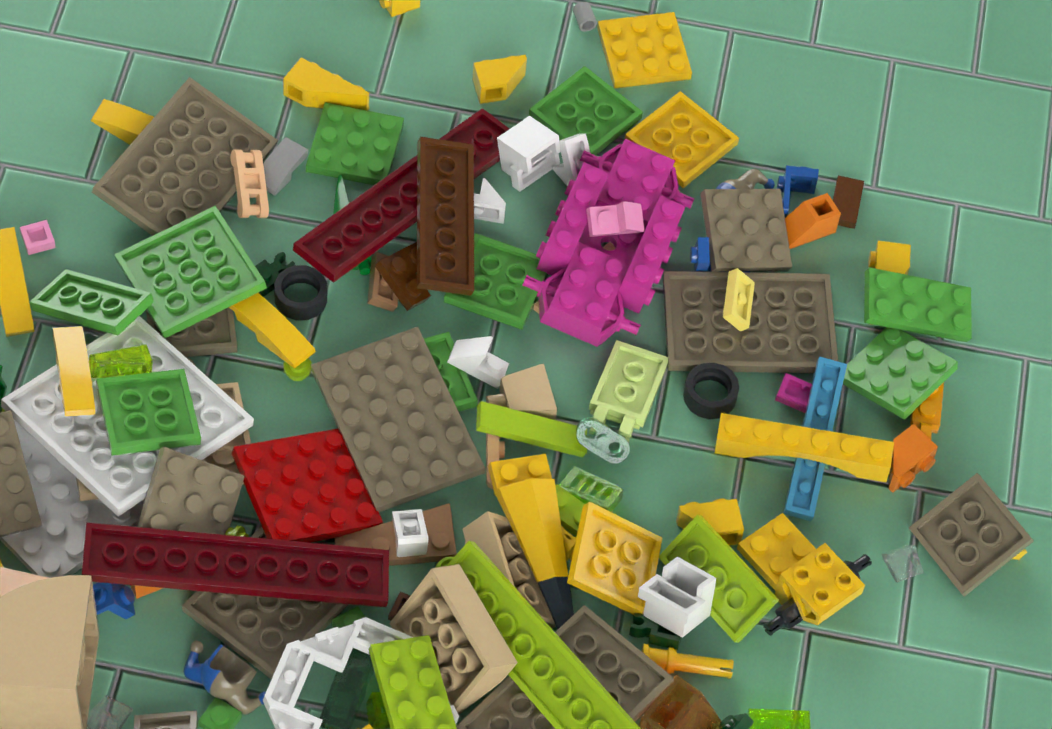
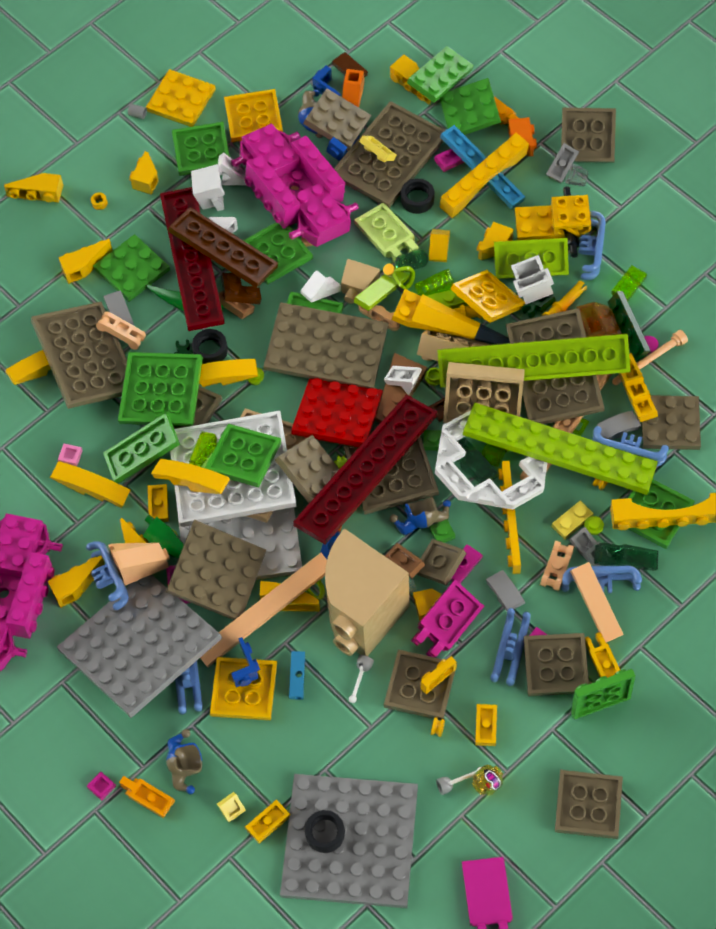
camera: 45 degrees left, 5 degrees up
bright pink slope [586,201,644,237] -> none
none -> yellow bush [90,192,108,210]
none -> yellow plate [148,484,169,522]
none -> lime piece [383,263,415,290]
none -> medium nougat plate [385,543,425,579]
none -> yellow slope [429,229,450,262]
none -> light grey plate [546,143,579,184]
none -> medium blue piece [578,211,606,280]

